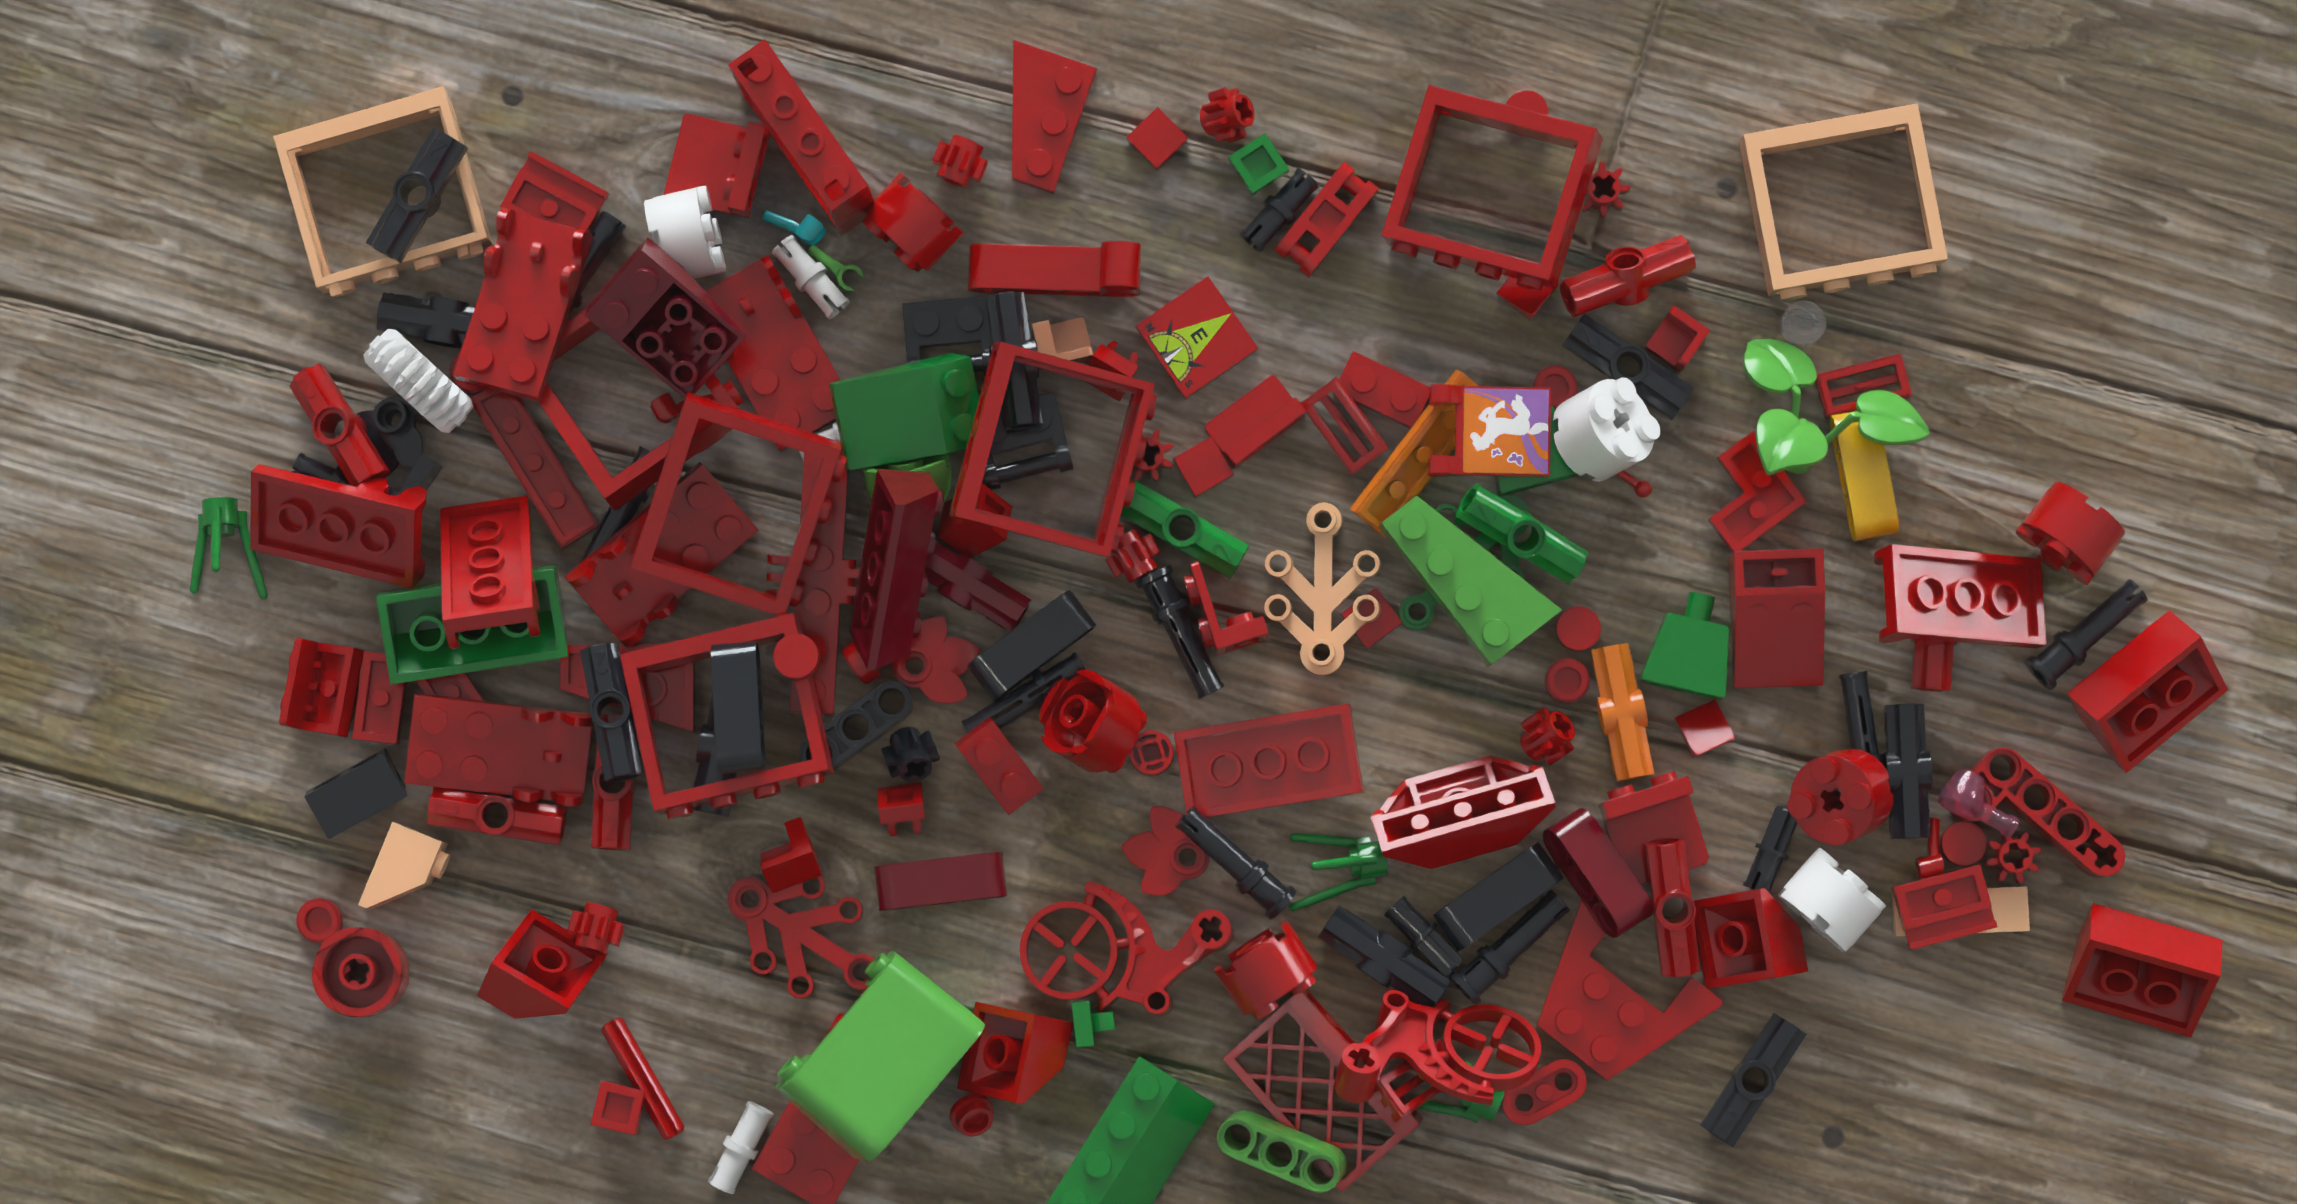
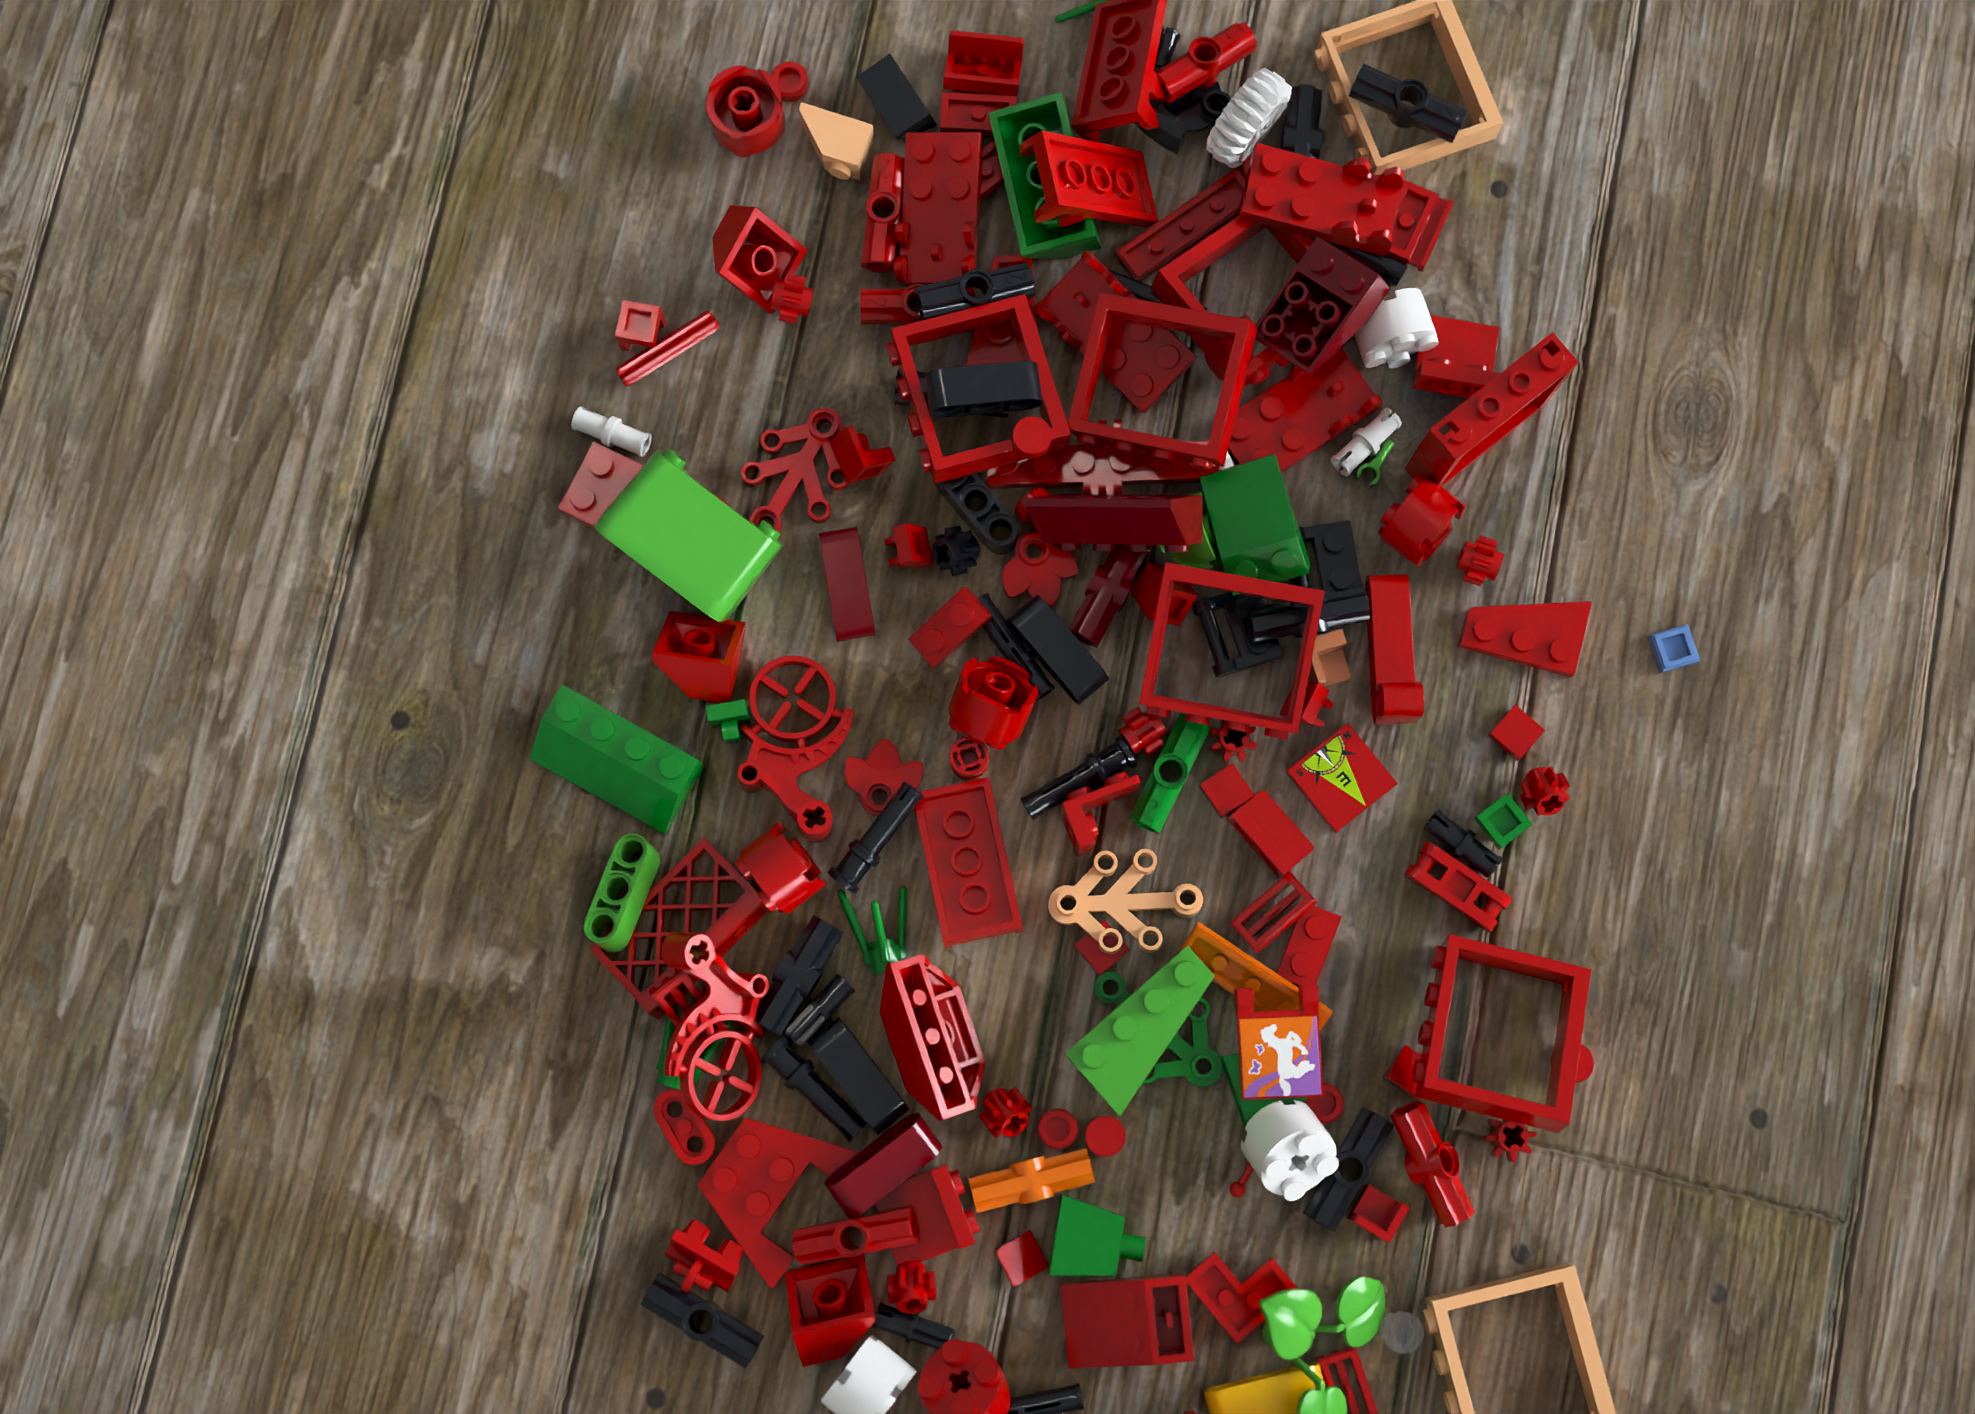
camera: 85 degrees right, 5 degrees down
teal hand [763,210,827,246] -> none
red plate [949,1094,994,1137] -> none
green piece [1456,483,1589,584] -> none
none -> red hips [665,1219,743,1293]
none -> red gear [887,1261,937,1314]

